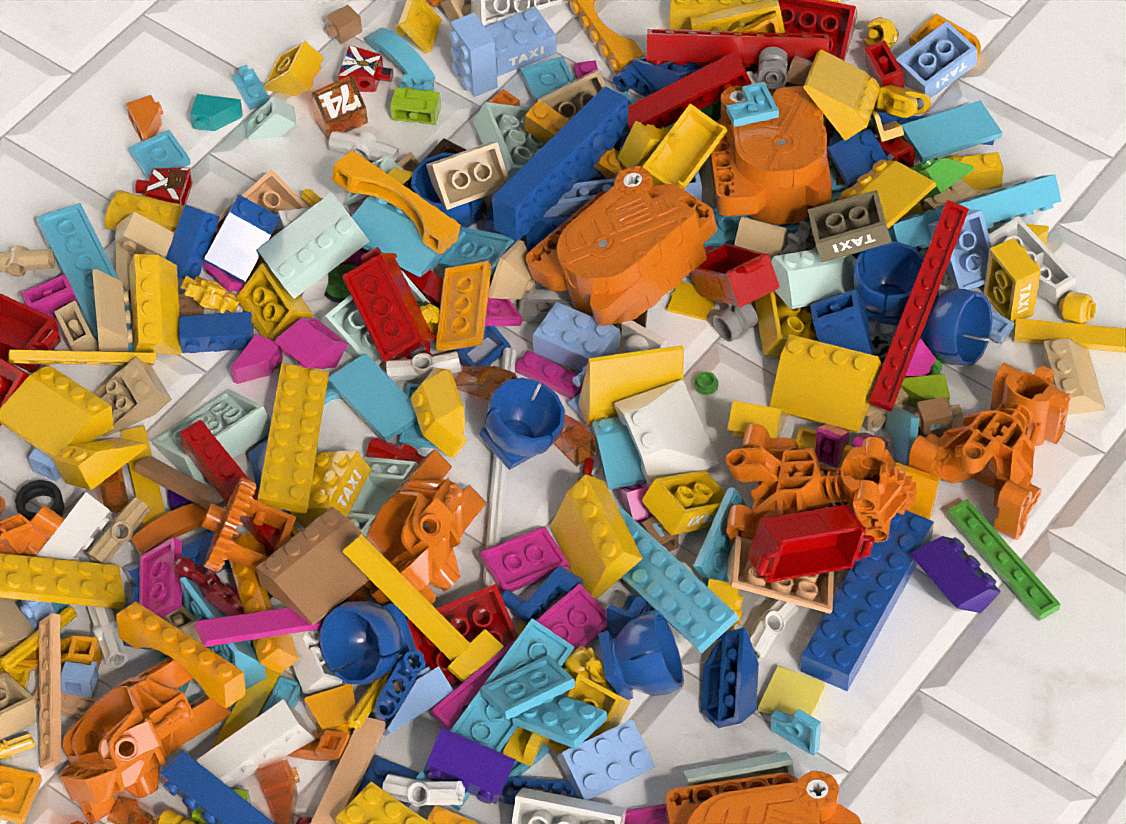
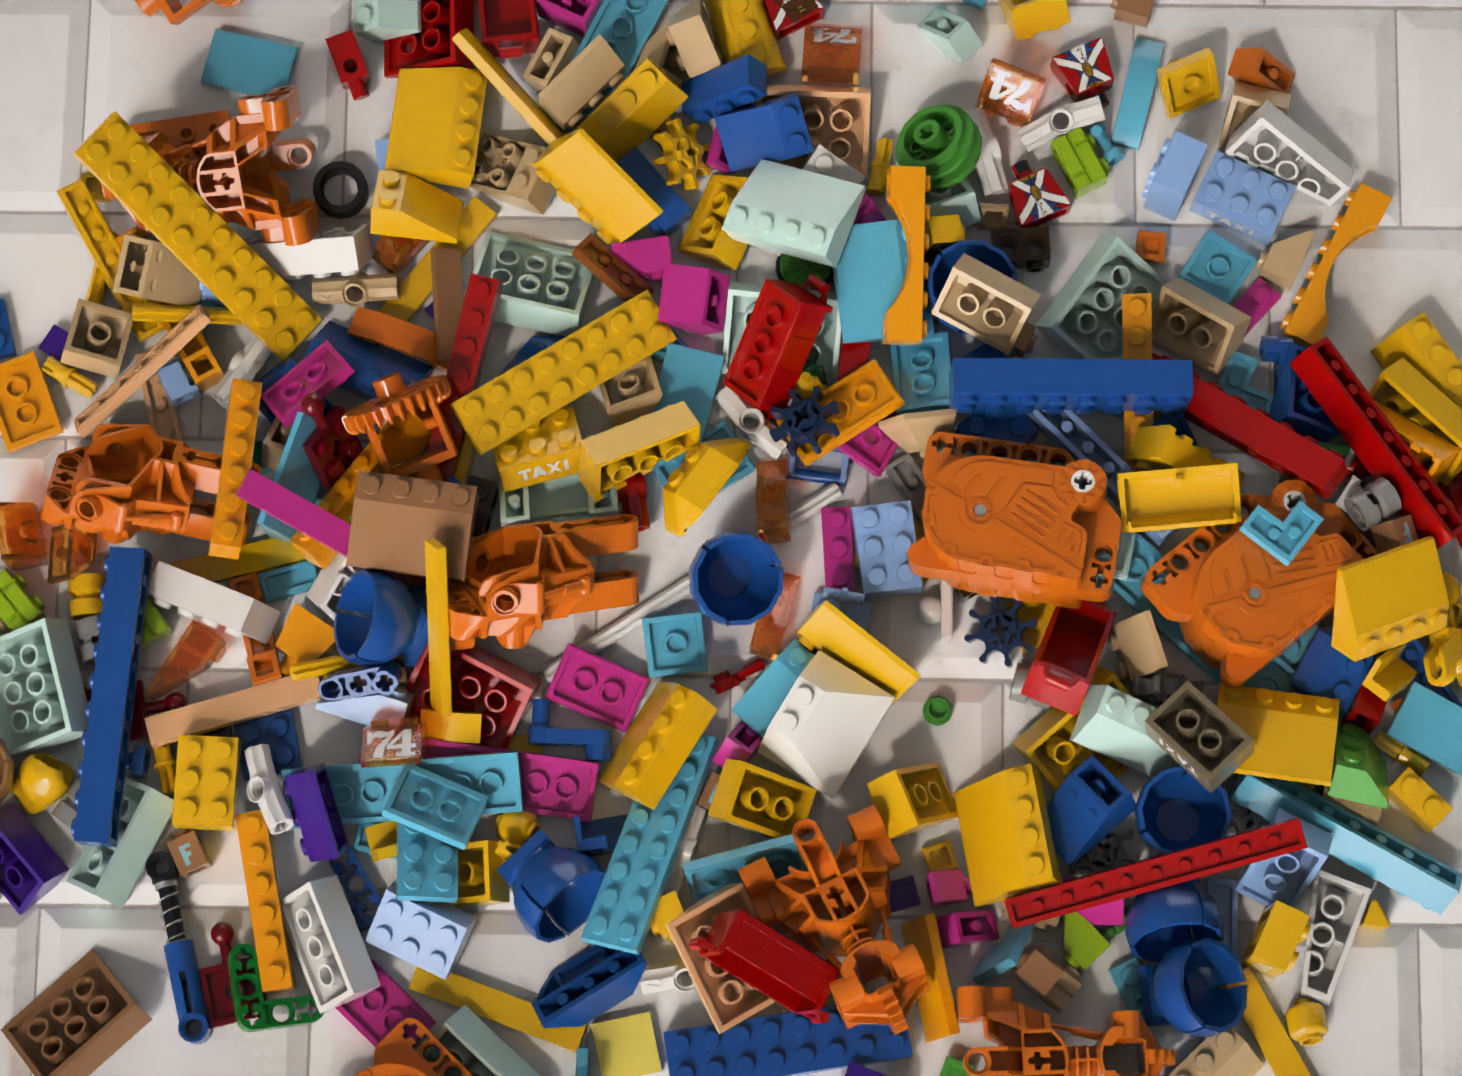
camera: 55 degrees right, 25 degrees up
none -> clear orange slope [361,717,429,768]
none -> yellow tile [408,967,588,1053]
none -> yellow slope [532,128,663,244]
none -> dark orange plate [571,233,655,302]
none -> yellow wedge [579,401,701,503]
none -> tan slope [599,355,663,427]
none -> medium azure plate [642,612,708,678]
none -> dark blue gear [769,386,841,457]
none -> clear orange slope [802,25,862,84]
none -> bright green wheel [895,105,982,190]
none -> dark blue gear [964,596,1038,668]
none -> torso [1008,160,1072,227]
none -> white piece [1017,95,1106,152]
none -> medium azure plate [1108,957,1145,1021]
none -> blue plate [1136,938,1247,1037]
none -> tan slope [1256,230,1315,291]

